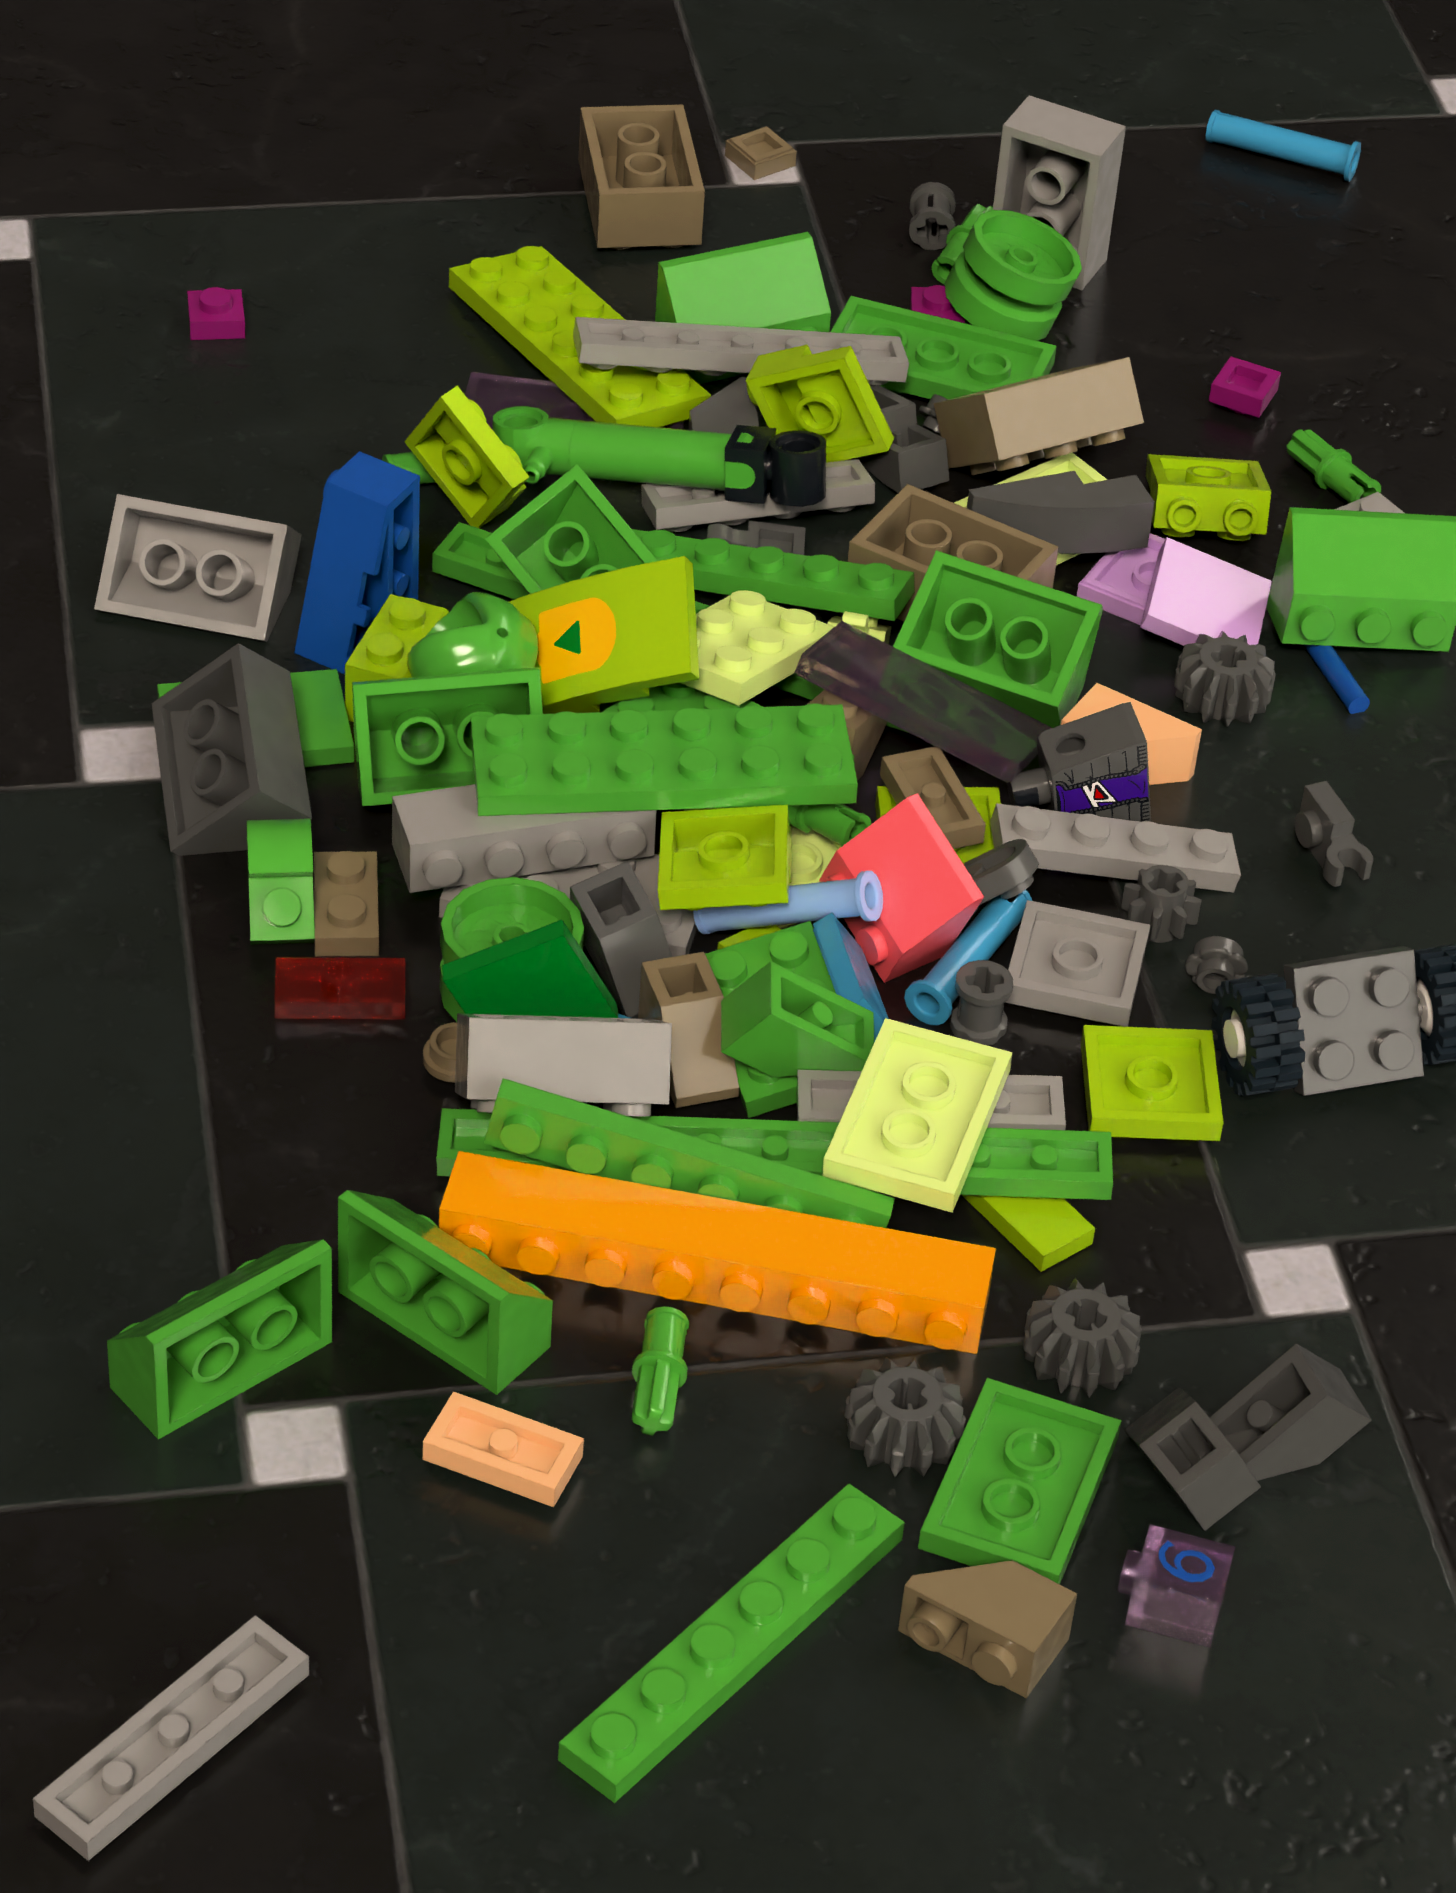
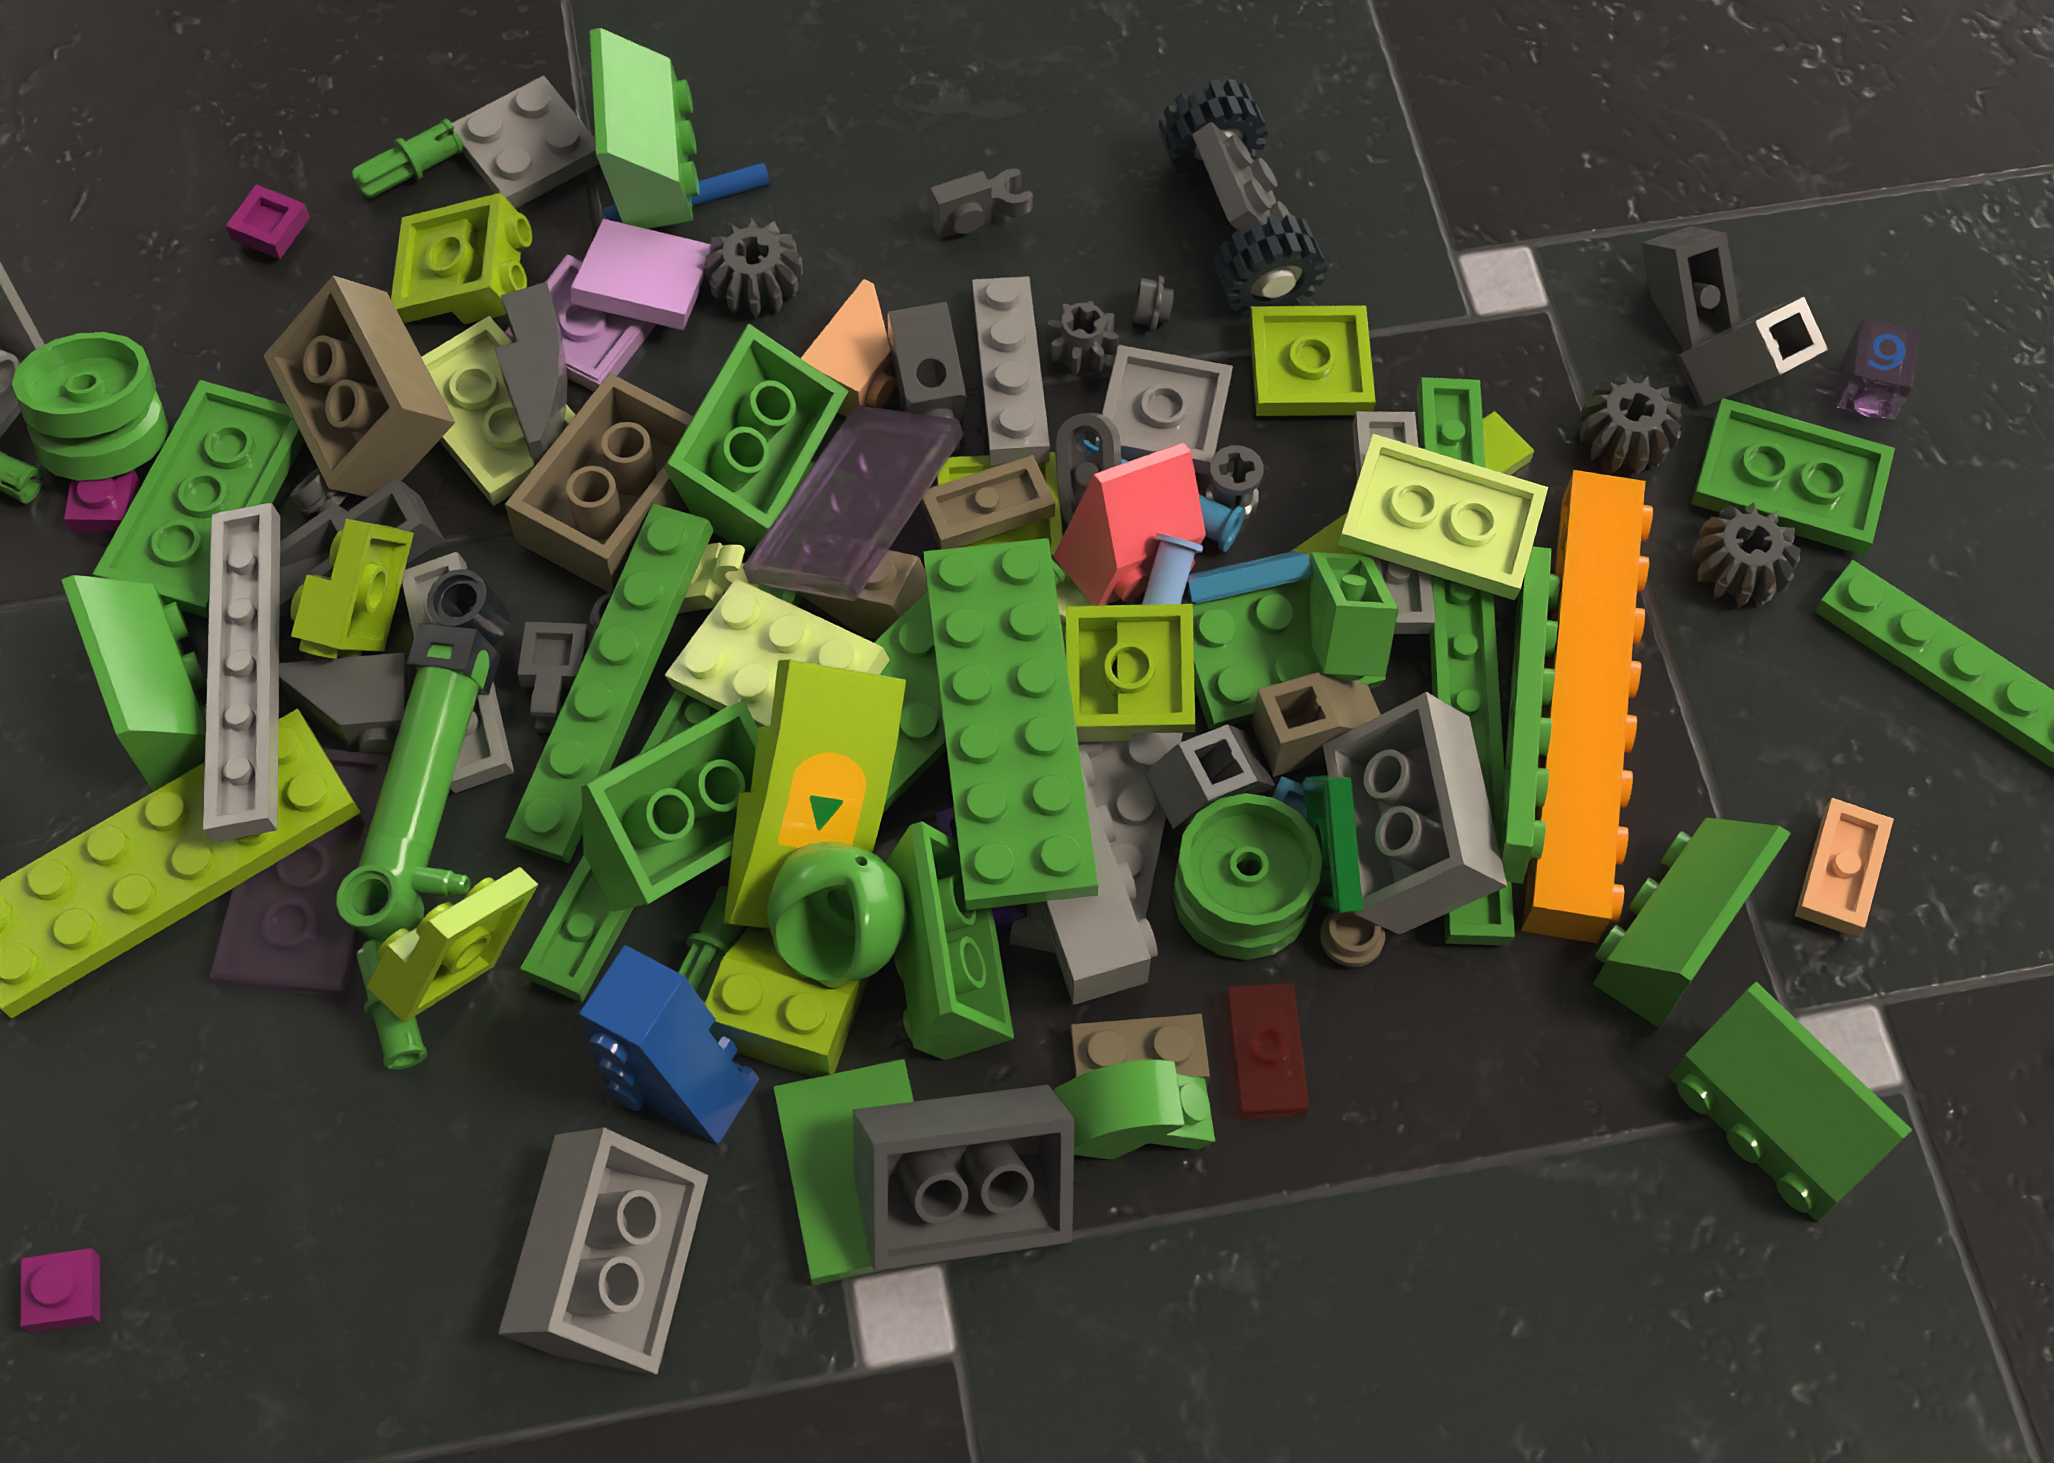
camera: 90 degrees left, 20 degrees up
bright green axle [632,1306,689,1436] -> none
dark tan slope [898,1560,1077,1699] -> none

